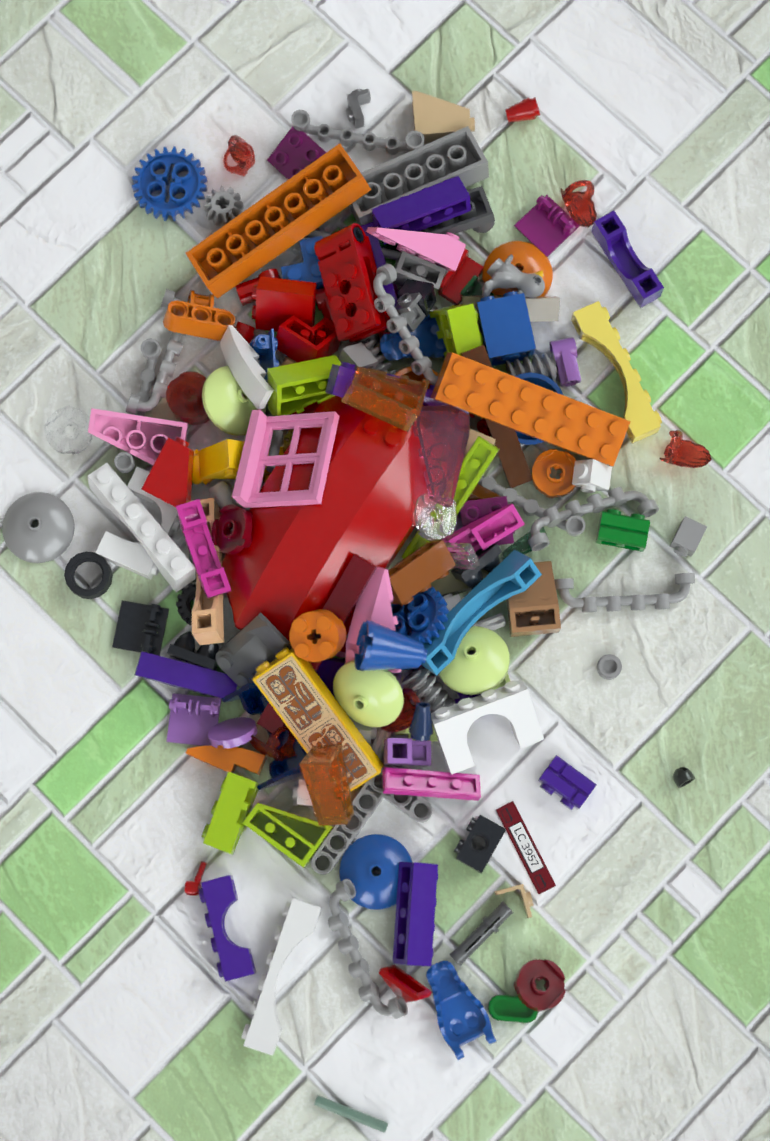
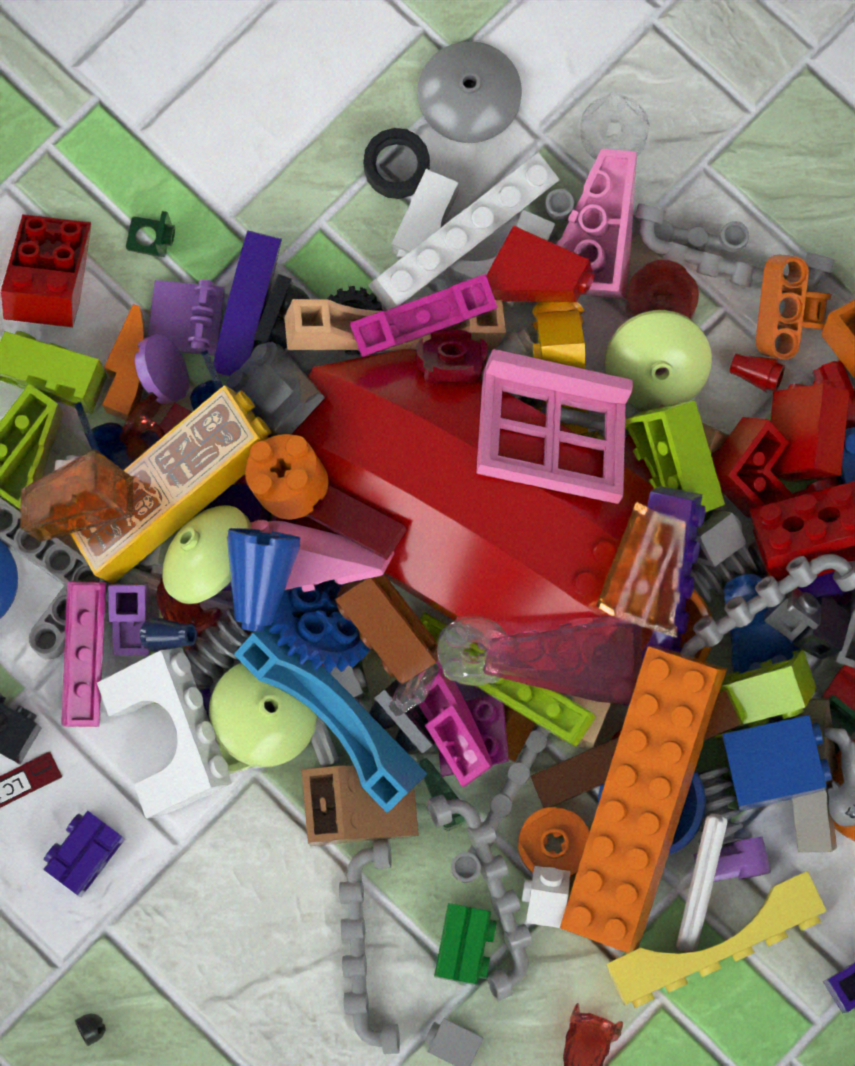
camera: 90 degrees right, 0 degrees up
black hinge [112,600,169,656] -> none
white slope [219,325,274,409] -> none
blue hinge [249,329,279,383] -> none
light grey tile [597,654,622,680] -> none
none -> red slope [1,214,91,328]
none -> dark green bracket [126,211,175,258]
none -> white axle [676,814,728,953]

